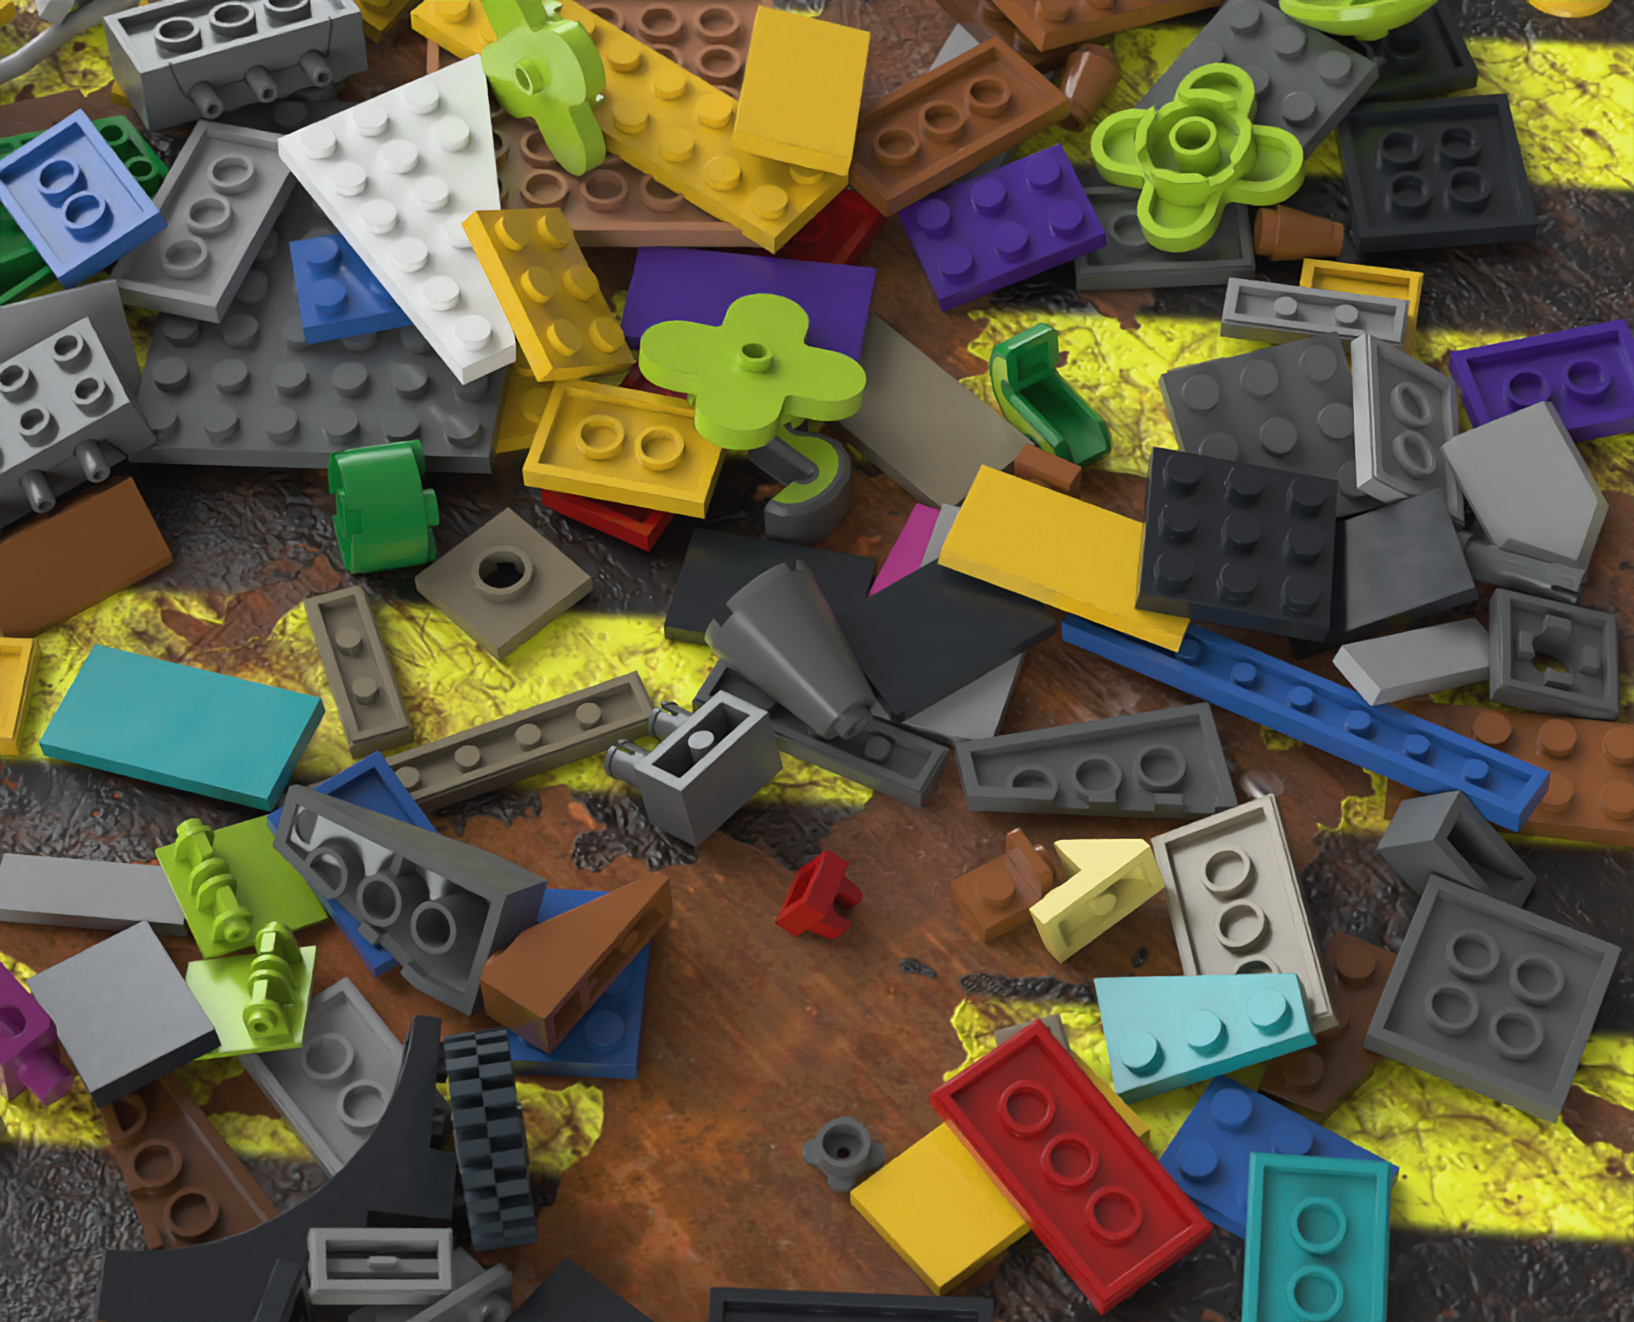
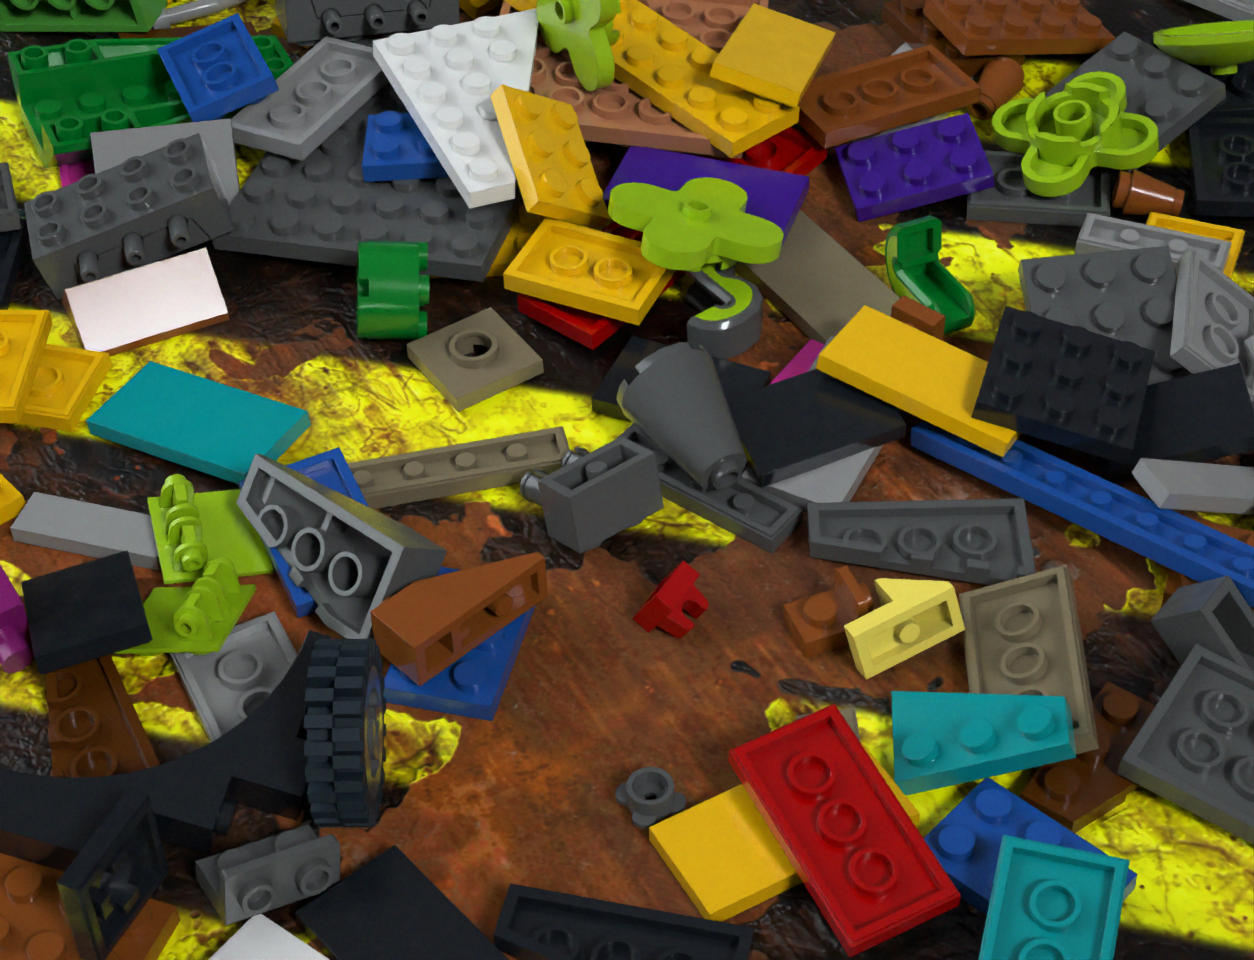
camera: 10 degrees right, 10 degrees down
dark tan tile [303,583,415,759] -> none
light grey tile [307,1228,455,1304] -> none

